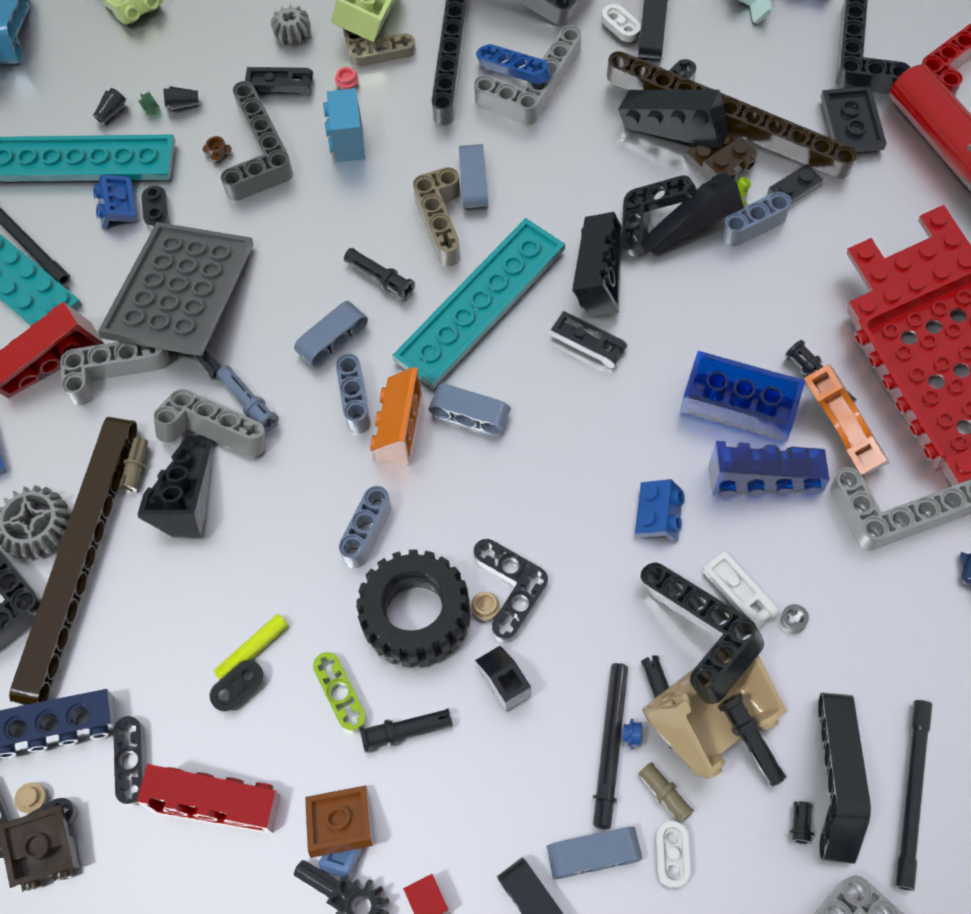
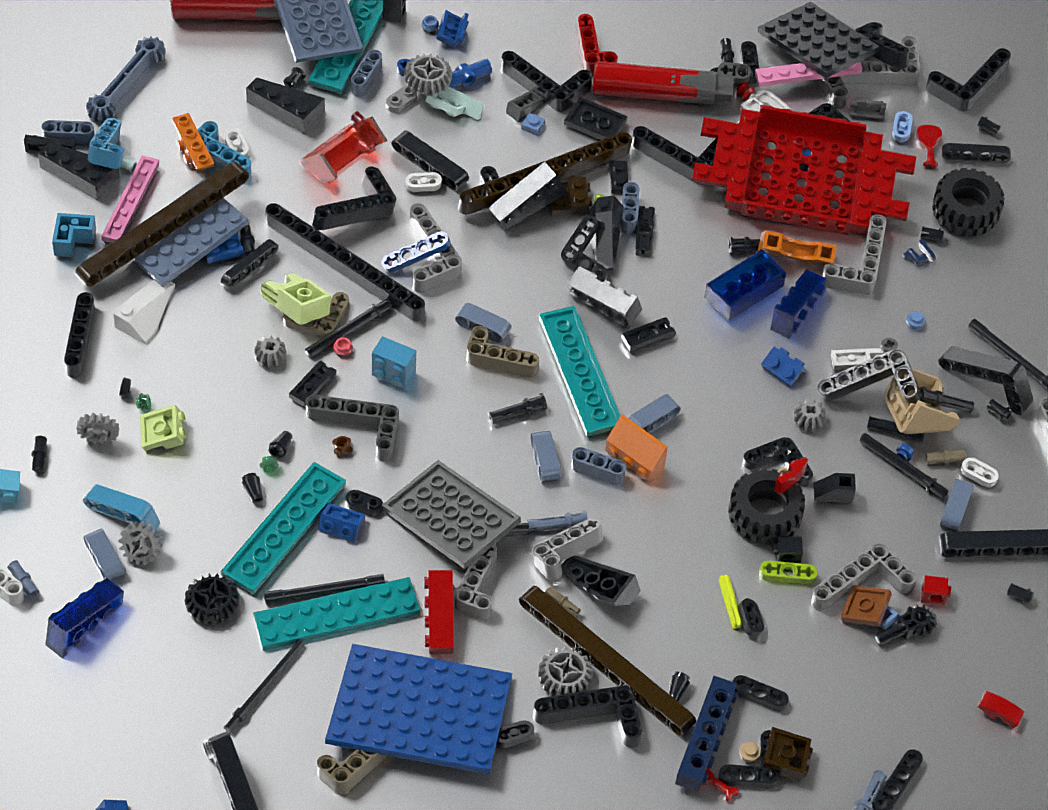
camera: 65 degrees left, 10 degrees down
red wedge [137,764,281,833] -> none
sand blue beam [339,486,392,568] -> none
black pin [359,708,453,753] -> none
none -> black axle [305,299,392,357]
none -> dark grey slope [506,90,544,121]
none -> medium blue plate [521,113,545,135]
none -> black beam [632,126,718,184]
none -> black piece [635,206,655,256]
none -> black cone [668,671,690,702]
none -> black brick [773,536,803,563]
none -> red slope [775,457,808,494]
none -> light grey gear [794,399,826,432]
none -> light grey beam [811,543,916,611]
none -> medium blue plate [906,311,925,329]

